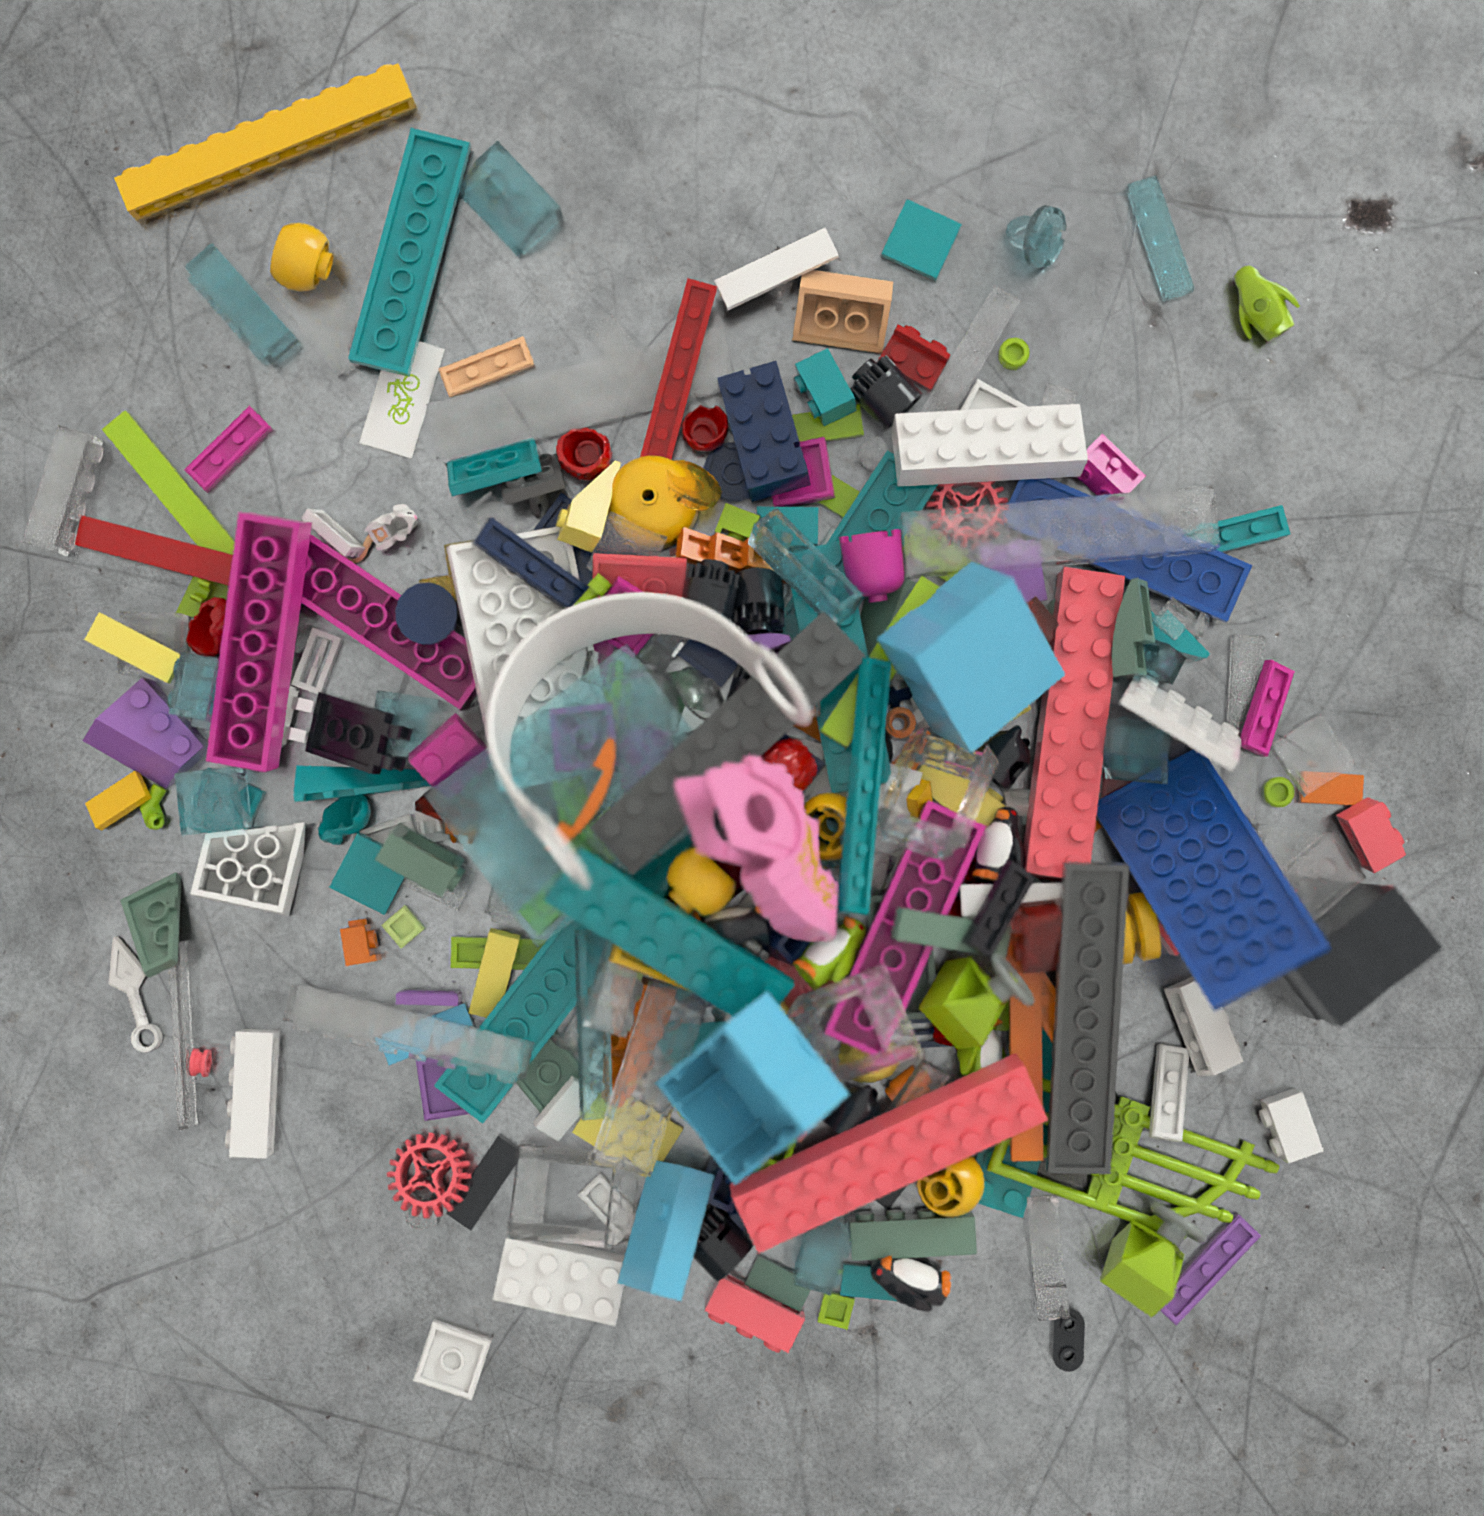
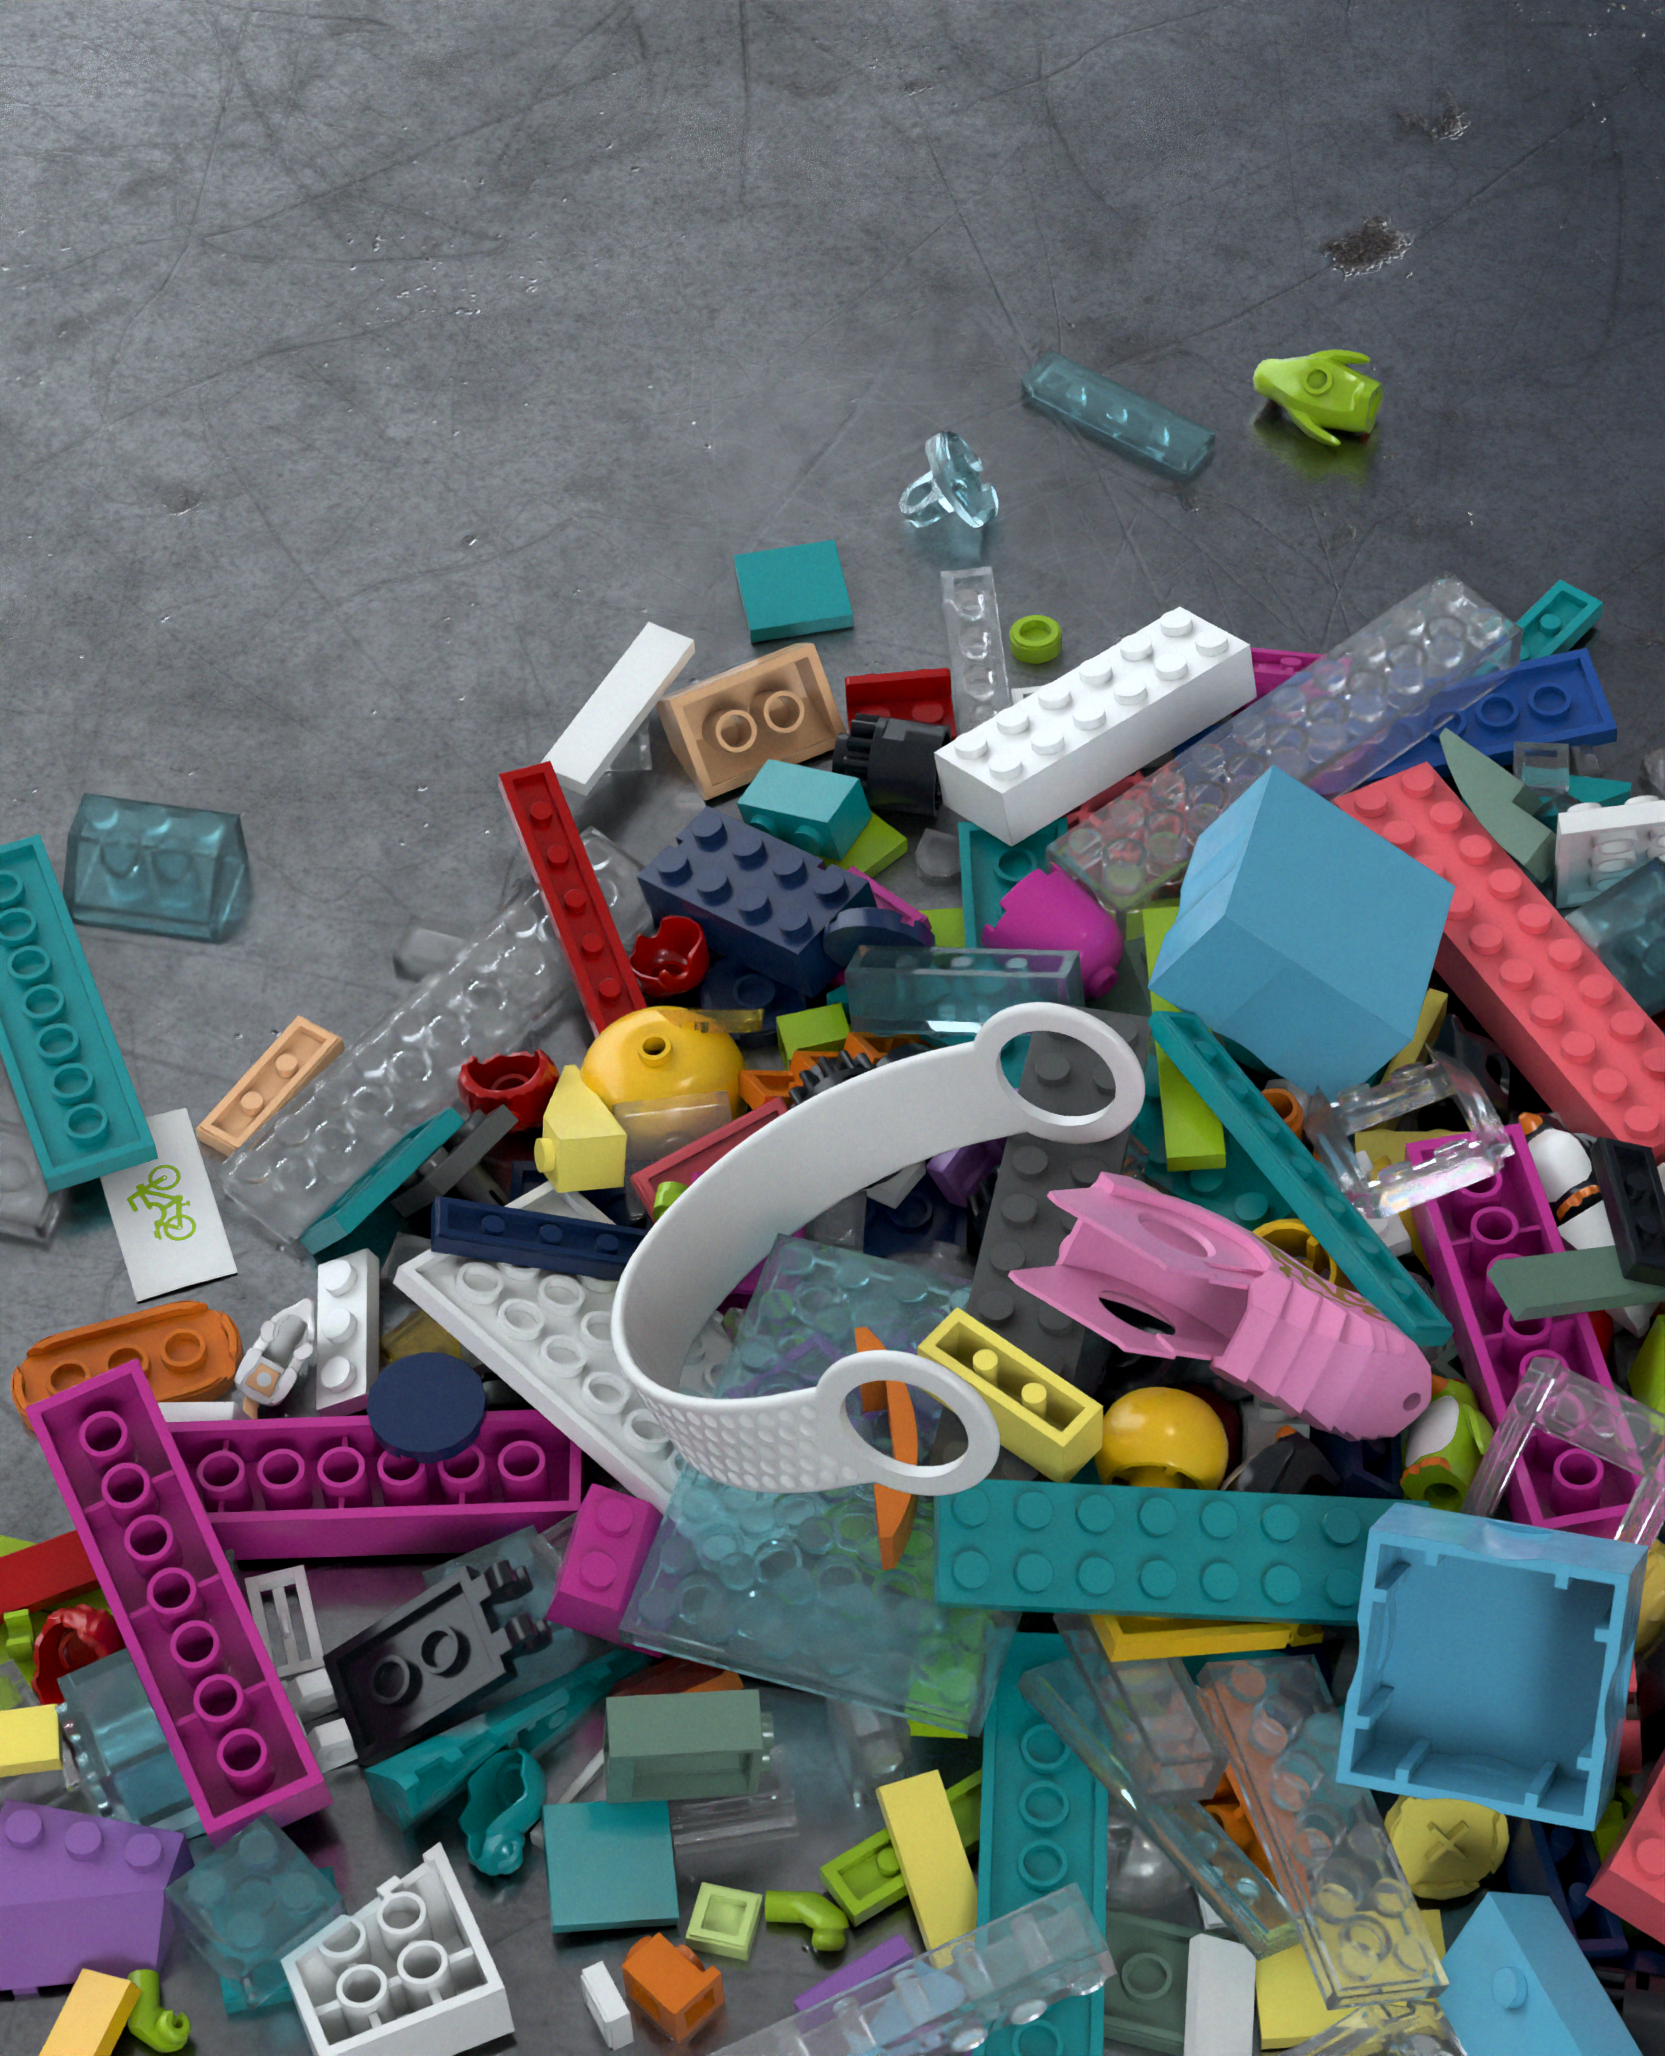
camera: 30 degrees left, 35 degrees down
none -> orange tile [11,1300,244,1431]
none -> white plate [316,1248,379,1417]
none -> white tile [581,1961,634,2051]
none -> lime arm [765,1890,849,1951]
none -> dark blue tile [823,907,936,978]
none -> light yellow brick [917,1307,1103,1483]

